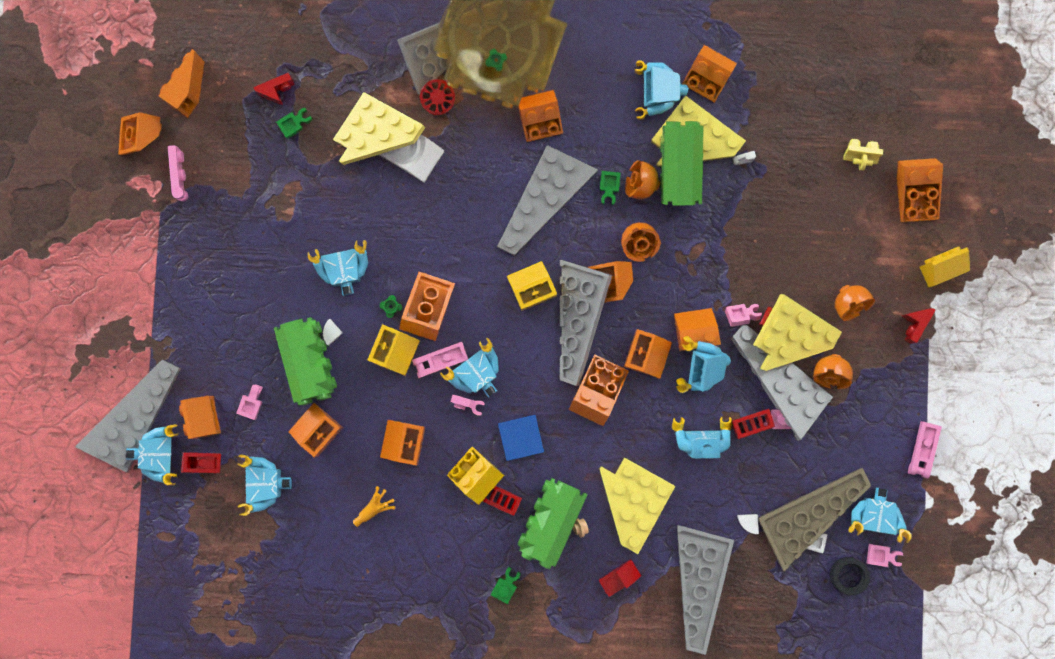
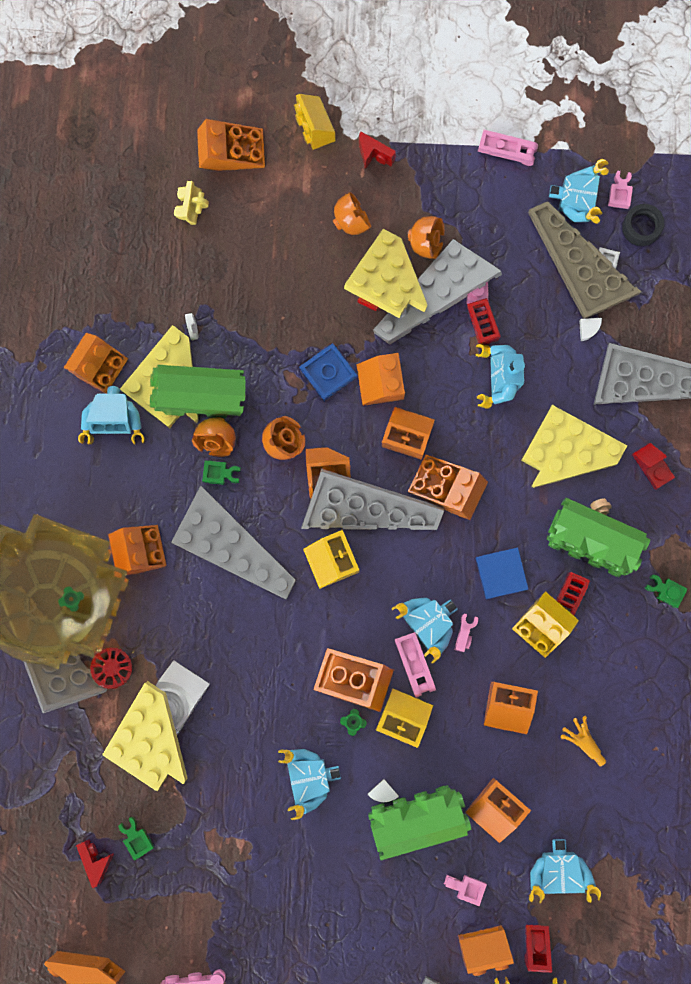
camera: 85 degrees left, 5 degrees down
medium azure torso [676,336,731,393] -> none
bright pink plate [725,304,762,327] -> none
none -> blue tile [299,343,358,401]

